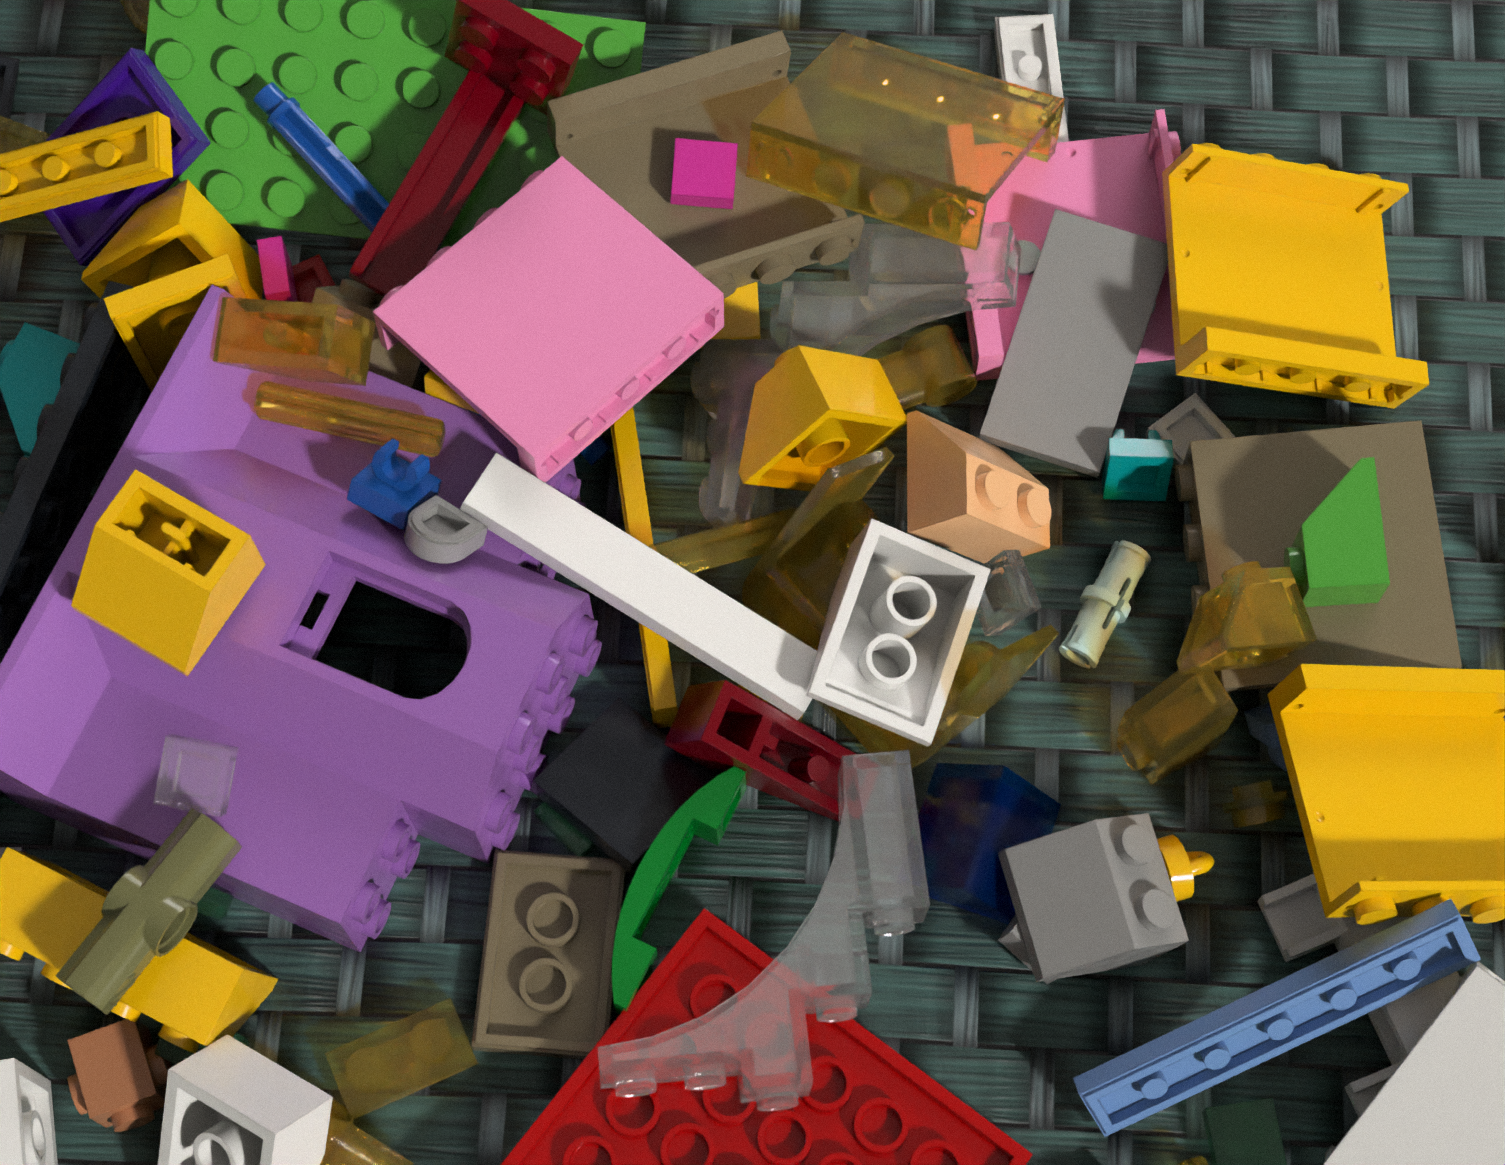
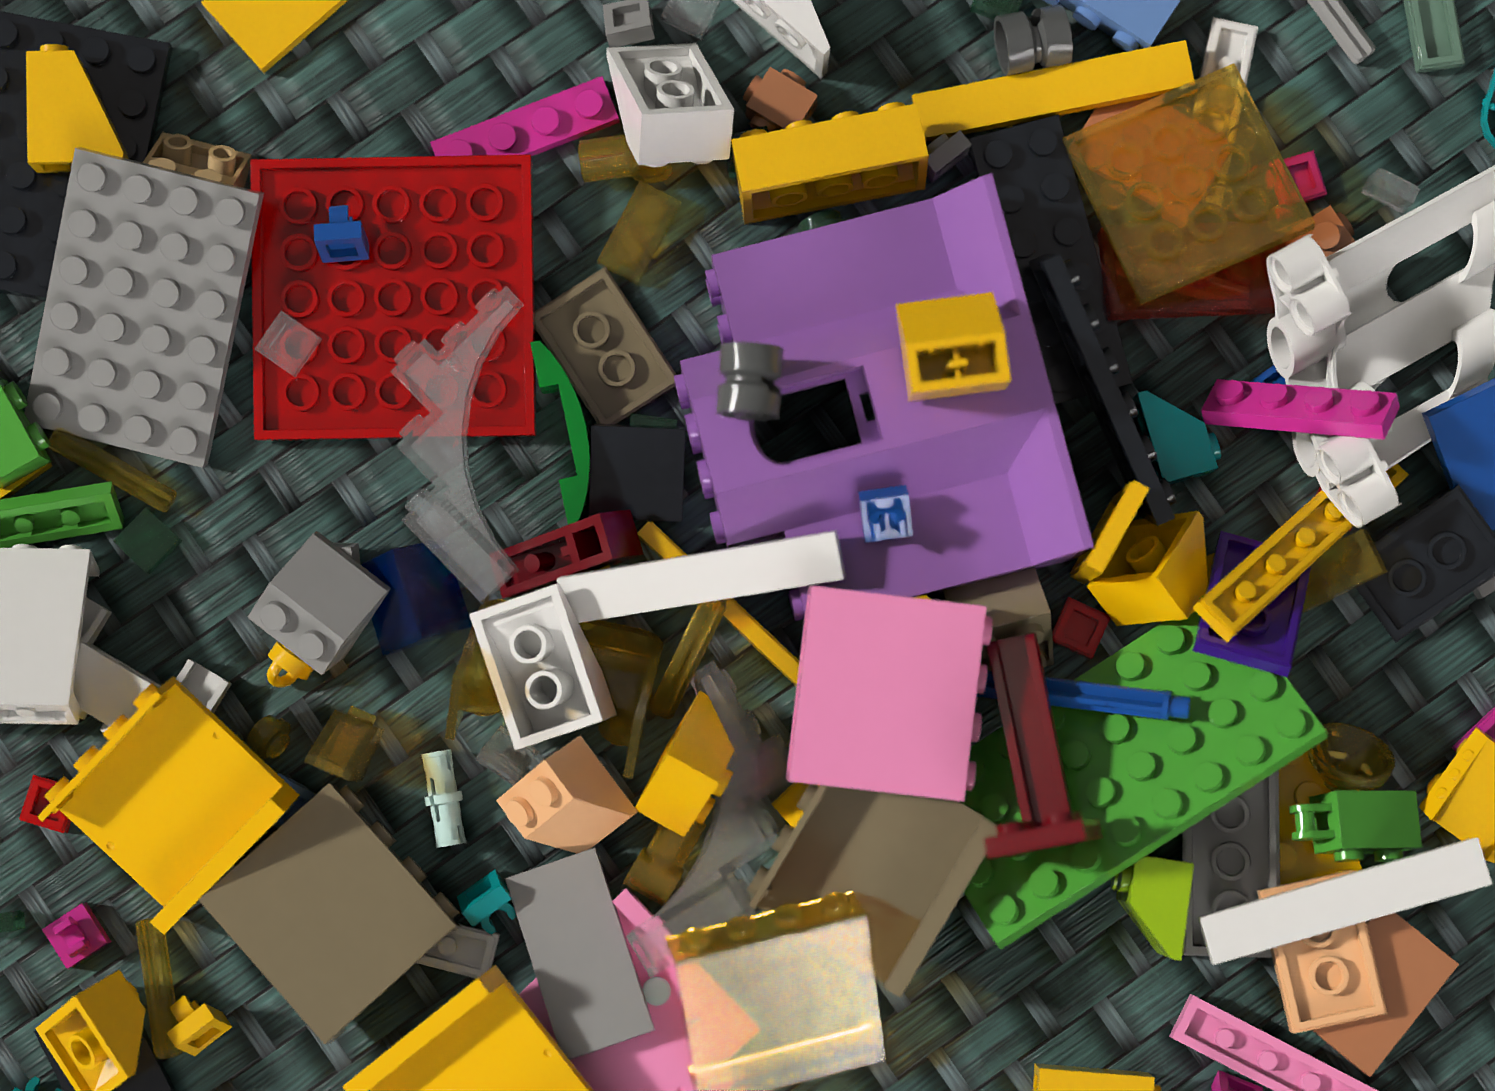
camera: 140 degrees right, 15 degrees up
olive piece [56,808,242,1015] -> none
clear tile [153,734,239,817] -> none
clear yellow slope [213,297,375,386] -> none
clear yellow axle [254,381,446,457] -> none
dark pink tile [257,236,300,322] -> none
light grey tile [404,495,488,564] -> none
dark pink tile [670,138,738,209] -> none
medium blue tile [1073,899,1481,1137] -> none
clear yellow slope [1176,561,1318,674] -> none
bright green slope [1284,457,1390,607] -> none
none -> dark grey wheel [716,342,784,420]

